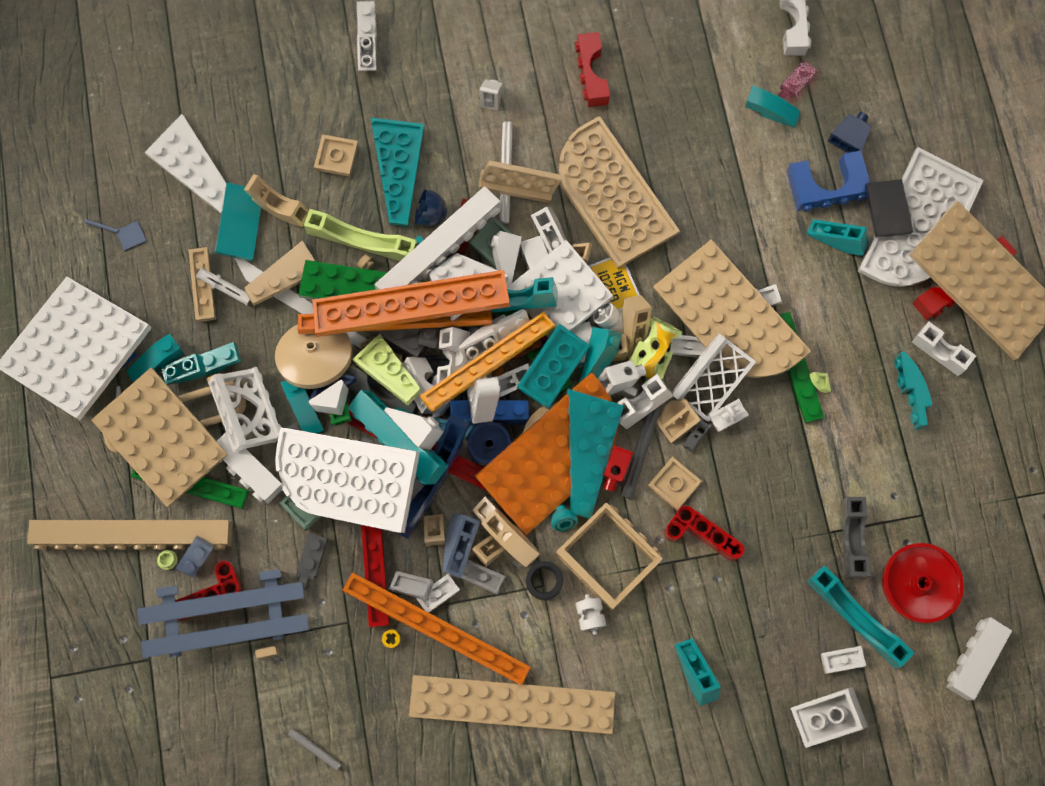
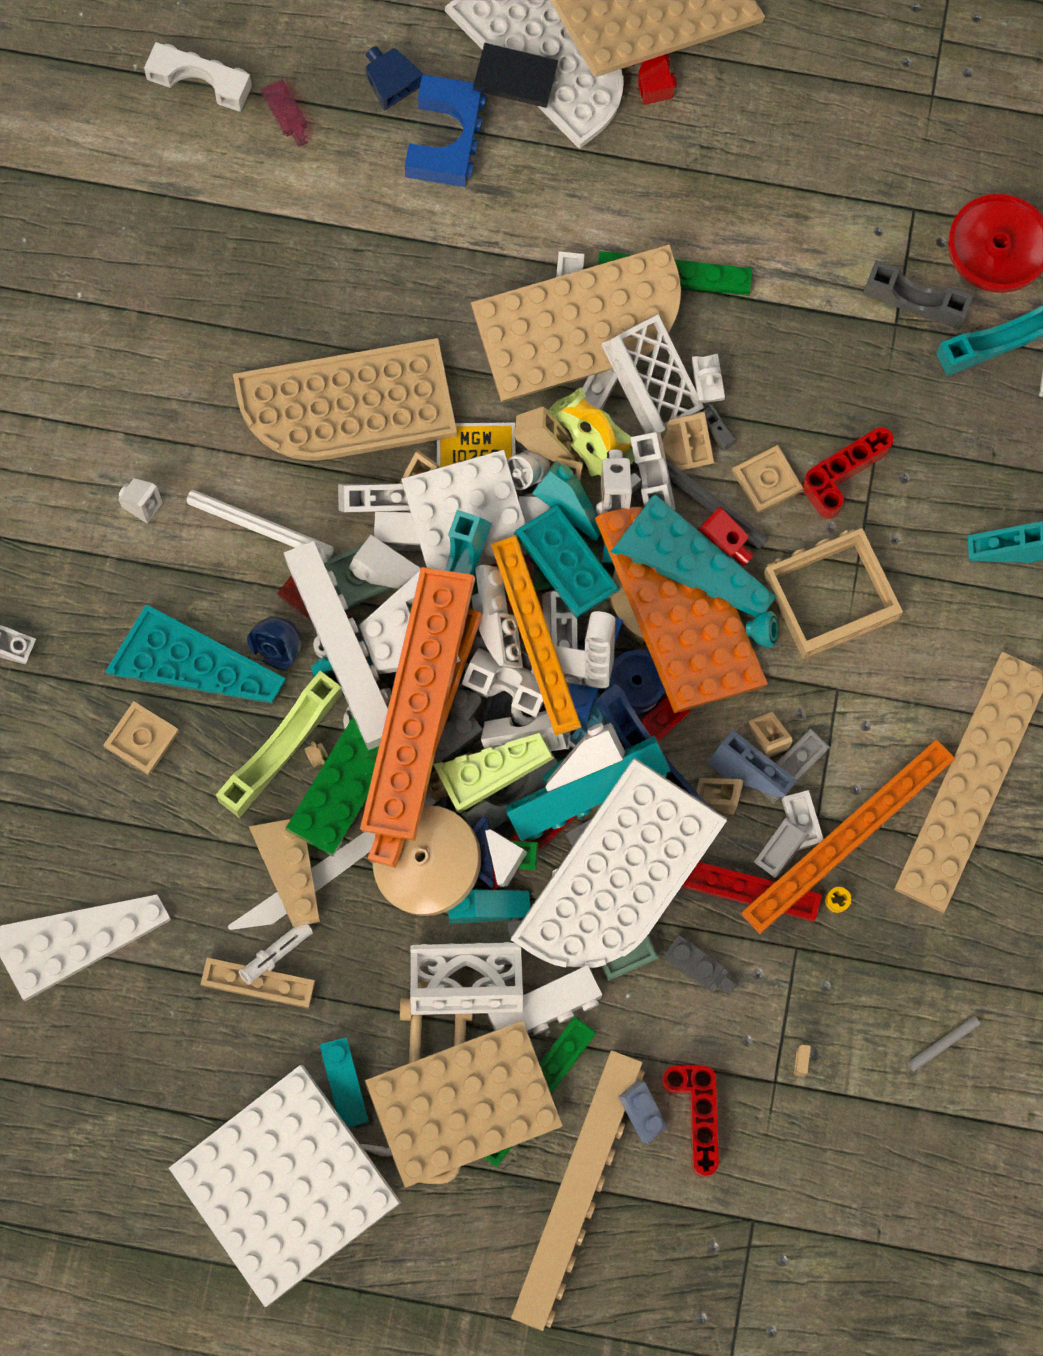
camera: 70 degrees left, 0 degrees up
sand blue piece [84,219,146,251] -> none
sand blue fence [137,569,309,658] -> none
yellowish green plate [157,550,178,570] -> none
teal slope [161,342,241,385] -> none
teal tile [215,182,261,261] -> none
tan arch [244,174,309,227] -> none
tan slope [473,496,541,568] -> none
tan fence [479,160,562,203] -> none
black tyre [526,561,564,600] -> none
red arch [574,32,610,107] -> none
white wheel [575,594,607,635] -> none
teal slope [745,85,800,128] -> none
teal slope [807,219,869,256] -> none
yellowish green tile [810,372,831,393] -> none
teal slope [894,352,932,430] -> none
white arch [912,322,976,376] -> none

